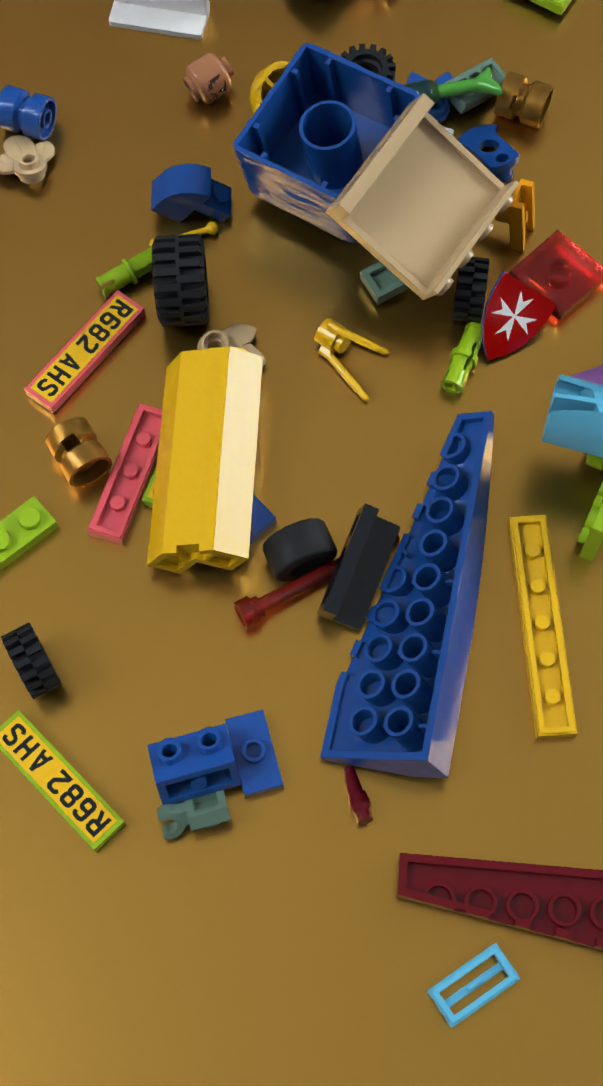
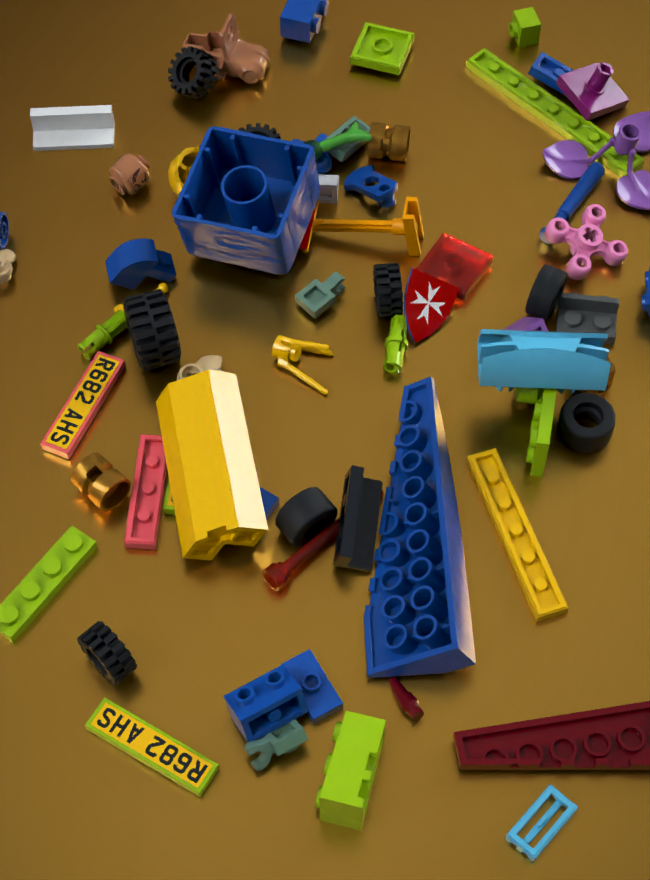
camera: 15 degrees left, 10 degrees down
tan panel [326,93,519,300] -> none
none -> lime wedge [315,711,386,831]

